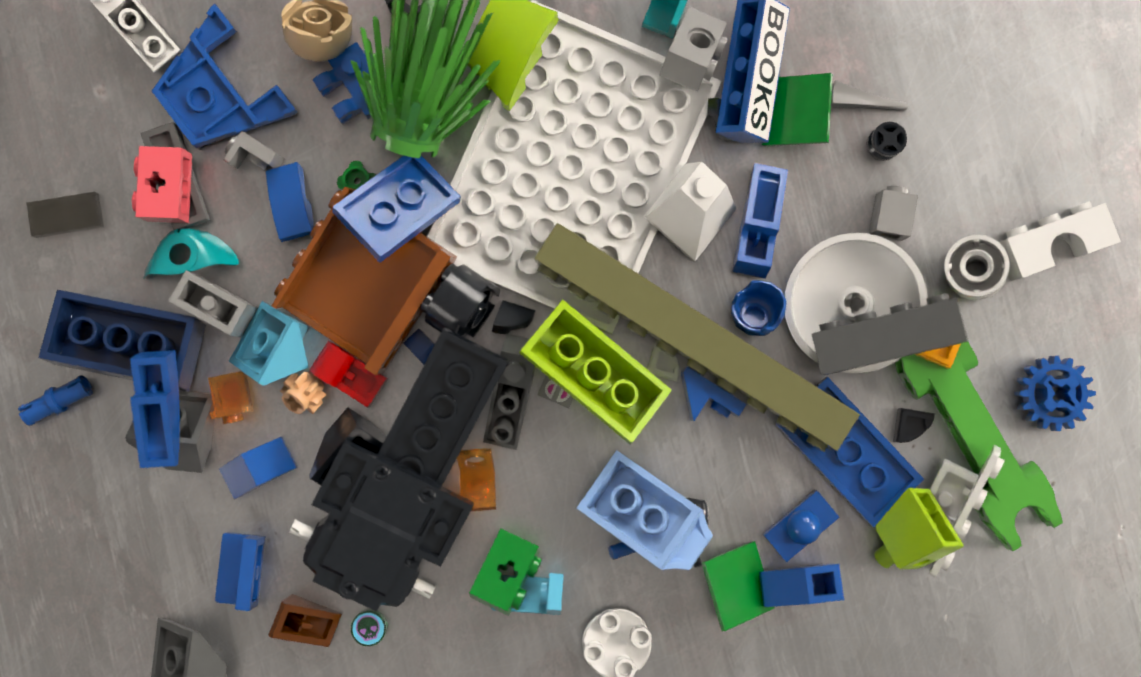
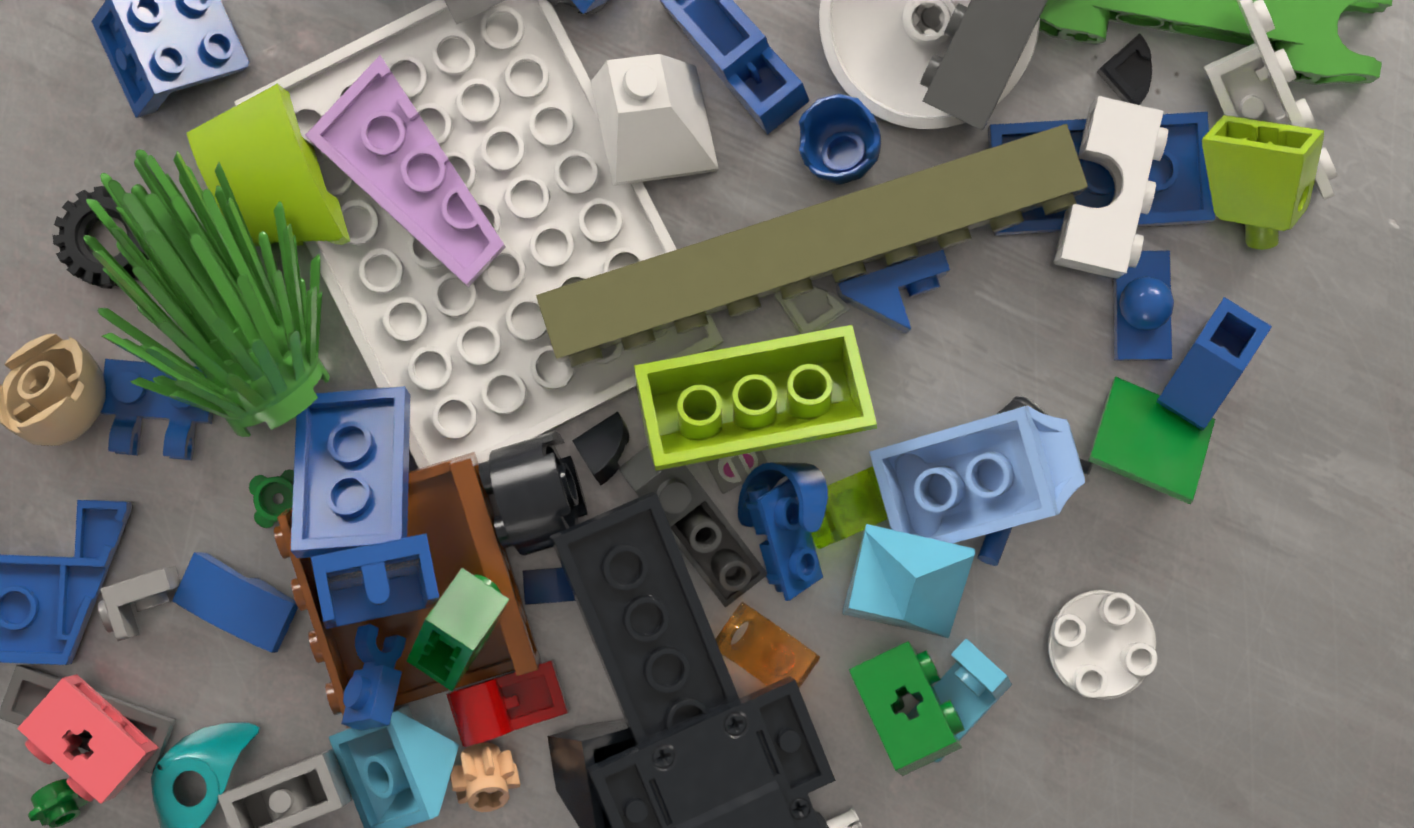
camera: 50 degrees left, 0 degrees up
none -> green plate [28,779,89,828]
none -> lavender wing [305,55,506,287]
none -> blue window [311,533,439,629]
none -> blue plate [341,624,406,731]
none -> brick [406,568,509,692]
none -> blue helmet [738,462,828,532]
none -> blue hinge [745,479,823,601]
none -> clear neon green bracket [811,466,888,549]
none -> medium azure slope [842,524,975,638]
none -> white arch [1053,96,1168,279]

